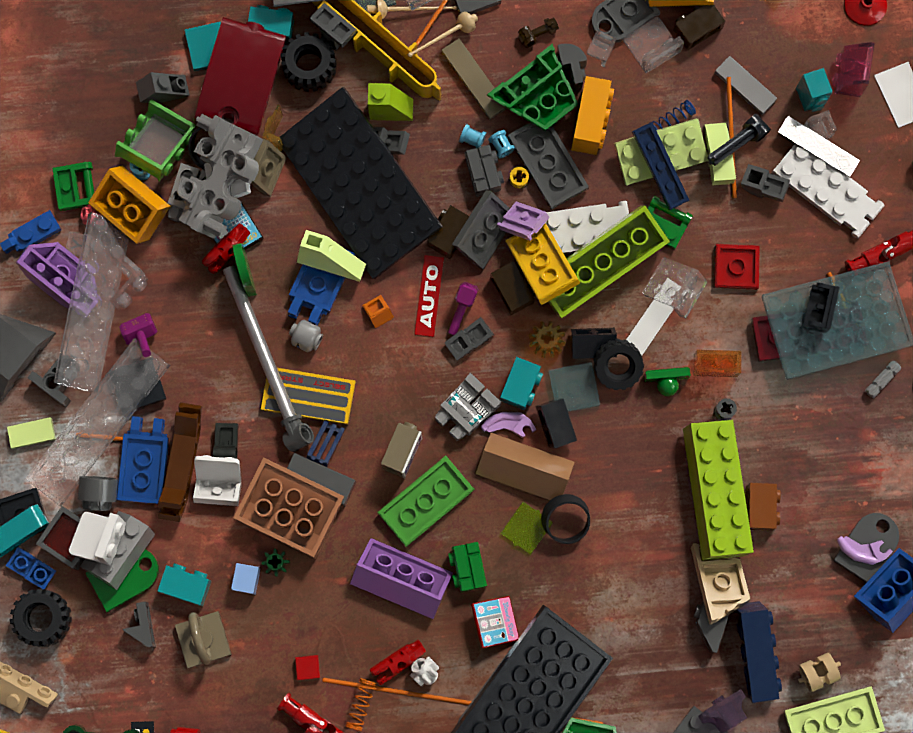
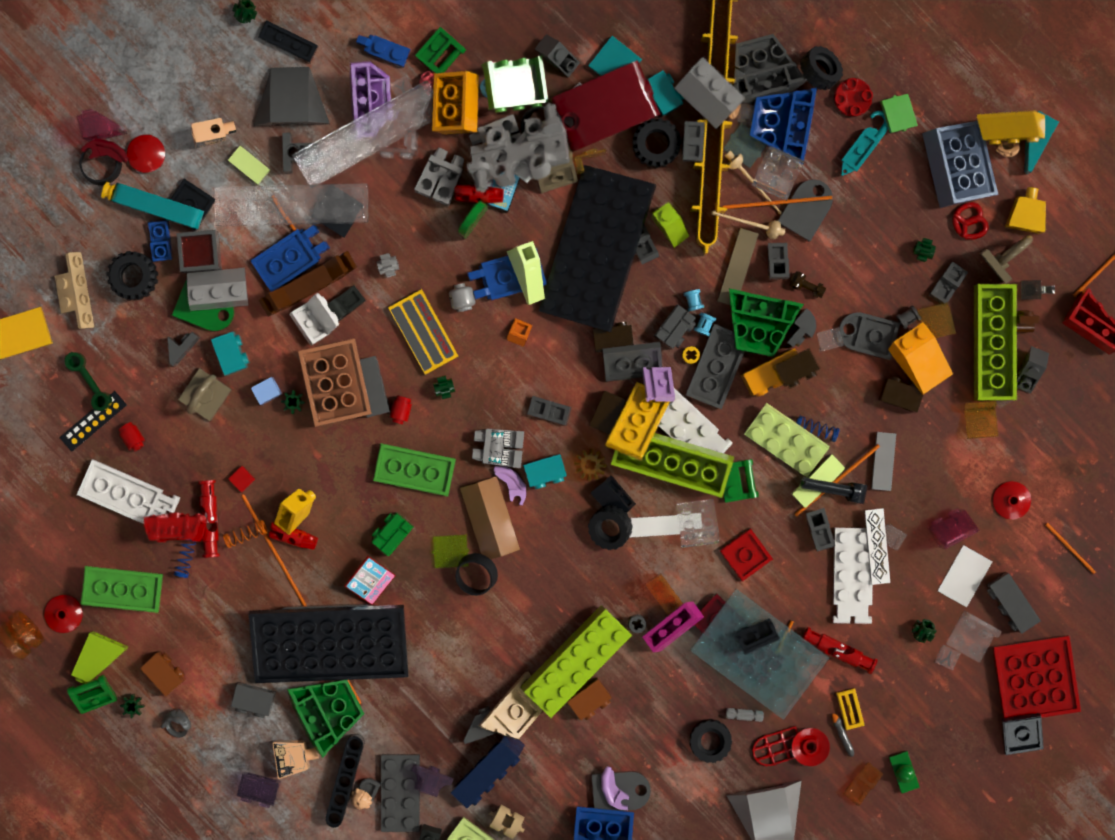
camera: 50 degrees right, 10 degrees up
white bracket [69,512,126,566] -> none
dark grey piece [78,476,118,511] -> none
magenta piece [119,313,158,357] -> none
flat silver piece [223,266,314,452] -> none
dark blue tile [307,420,345,467] -> none
medium lavender slope [350,538,453,619] -> none
dark tan piece [381,422,422,479] -> none
white gear [410,657,439,686] -> none
red sticker [414,255,444,337] -> none
magenta piece [448,282,479,335] -> none
black hinge [535,398,577,448] -> none
clear light blue tile [548,362,600,412] -> none
clear bracket [623,17,684,73] -> none
dark blue tile [632,122,690,210] -> none
green tile [644,367,691,396] -> none
teal brick [796,68,833,112] -> none
none -> yellow torso [274,489,316,535]
none -> light grey gear [377,253,399,278]
none -> red brick [389,395,412,424]
none -> light grey hips [414,147,464,207]
none -> dark green gear [433,375,455,399]
none -> dark pink brick [643,602,704,653]
none -> black tyre [689,719,732,763]
none -> dark grey brick [767,243,789,279]
none -> dark brown brick [773,348,820,389]

